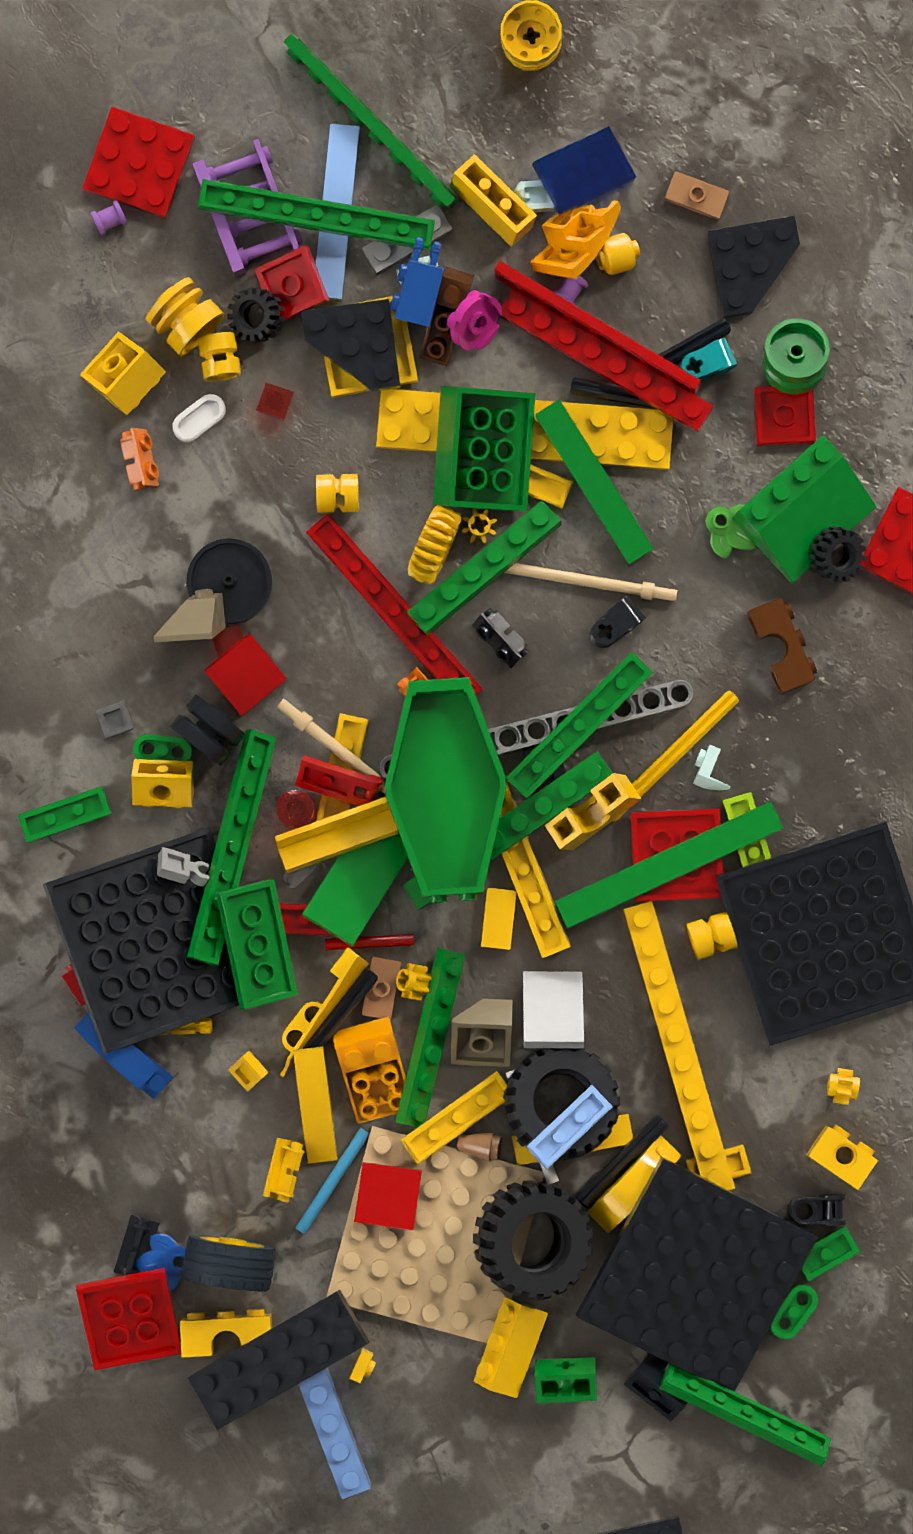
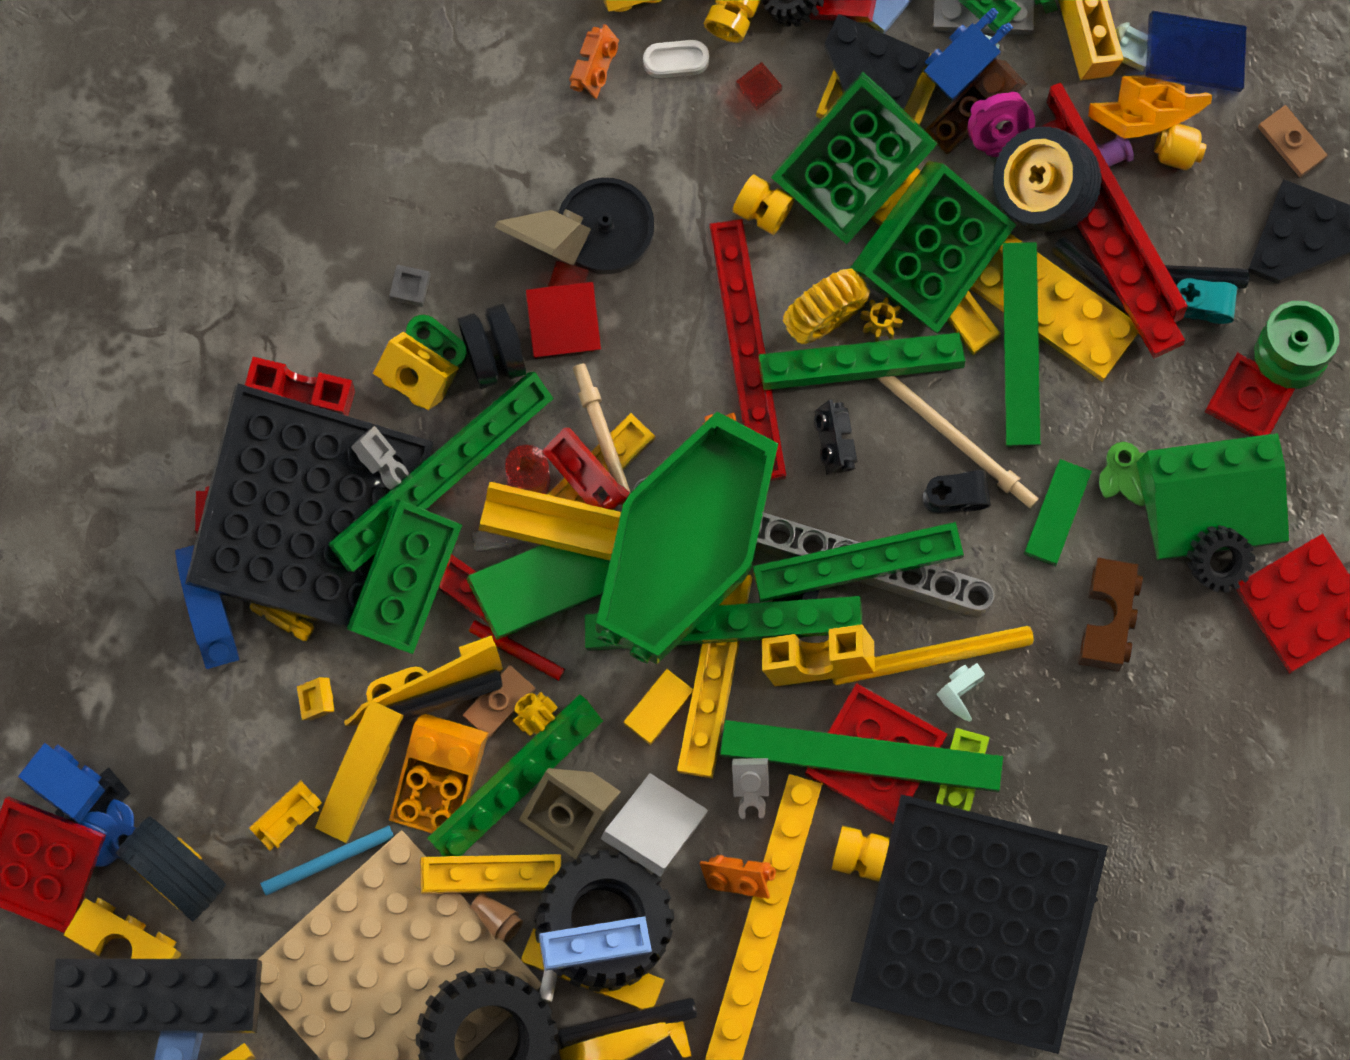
camera: 30 degrees right, 10 degrees down
green plate [18,786,112,844] -> none
red tile [354,1162,422,1230] -> none
none -> blue brick [18,743,105,824]
none -> red arch [245,357,355,416]
none -> orange hinge [699,855,776,899]
none -> light grey plate [732,758,769,819]
none -> green slope [771,72,938,245]
none -> wheel [993,127,1102,232]
none -> green tile [1024,459,1092,567]

